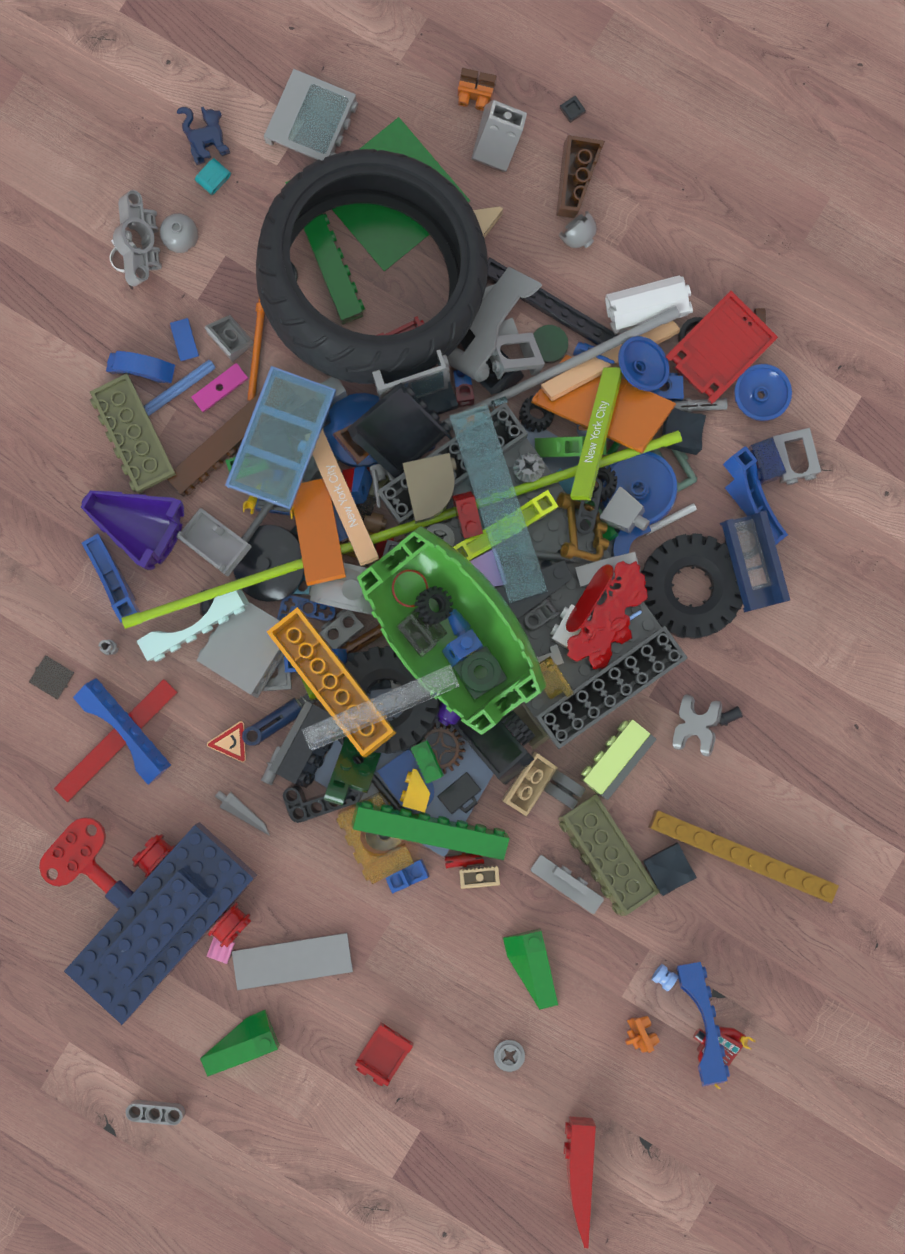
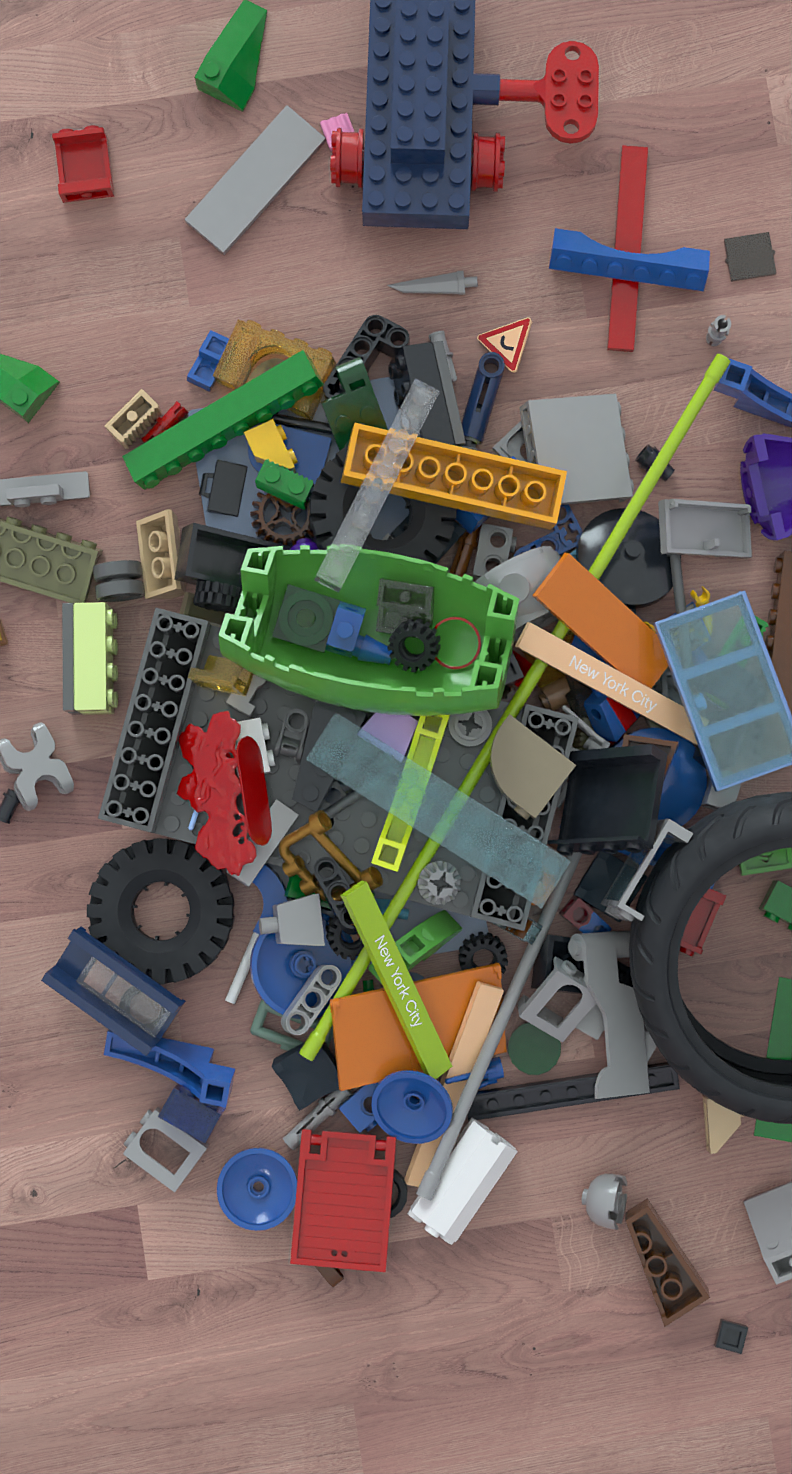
camera: 145 degrees right, 0 degrees up
light aqua arch [137,589,249,662] -> none
red brick [452,491,483,539] -> none
none -> light grey beam [281,965,342,1035]

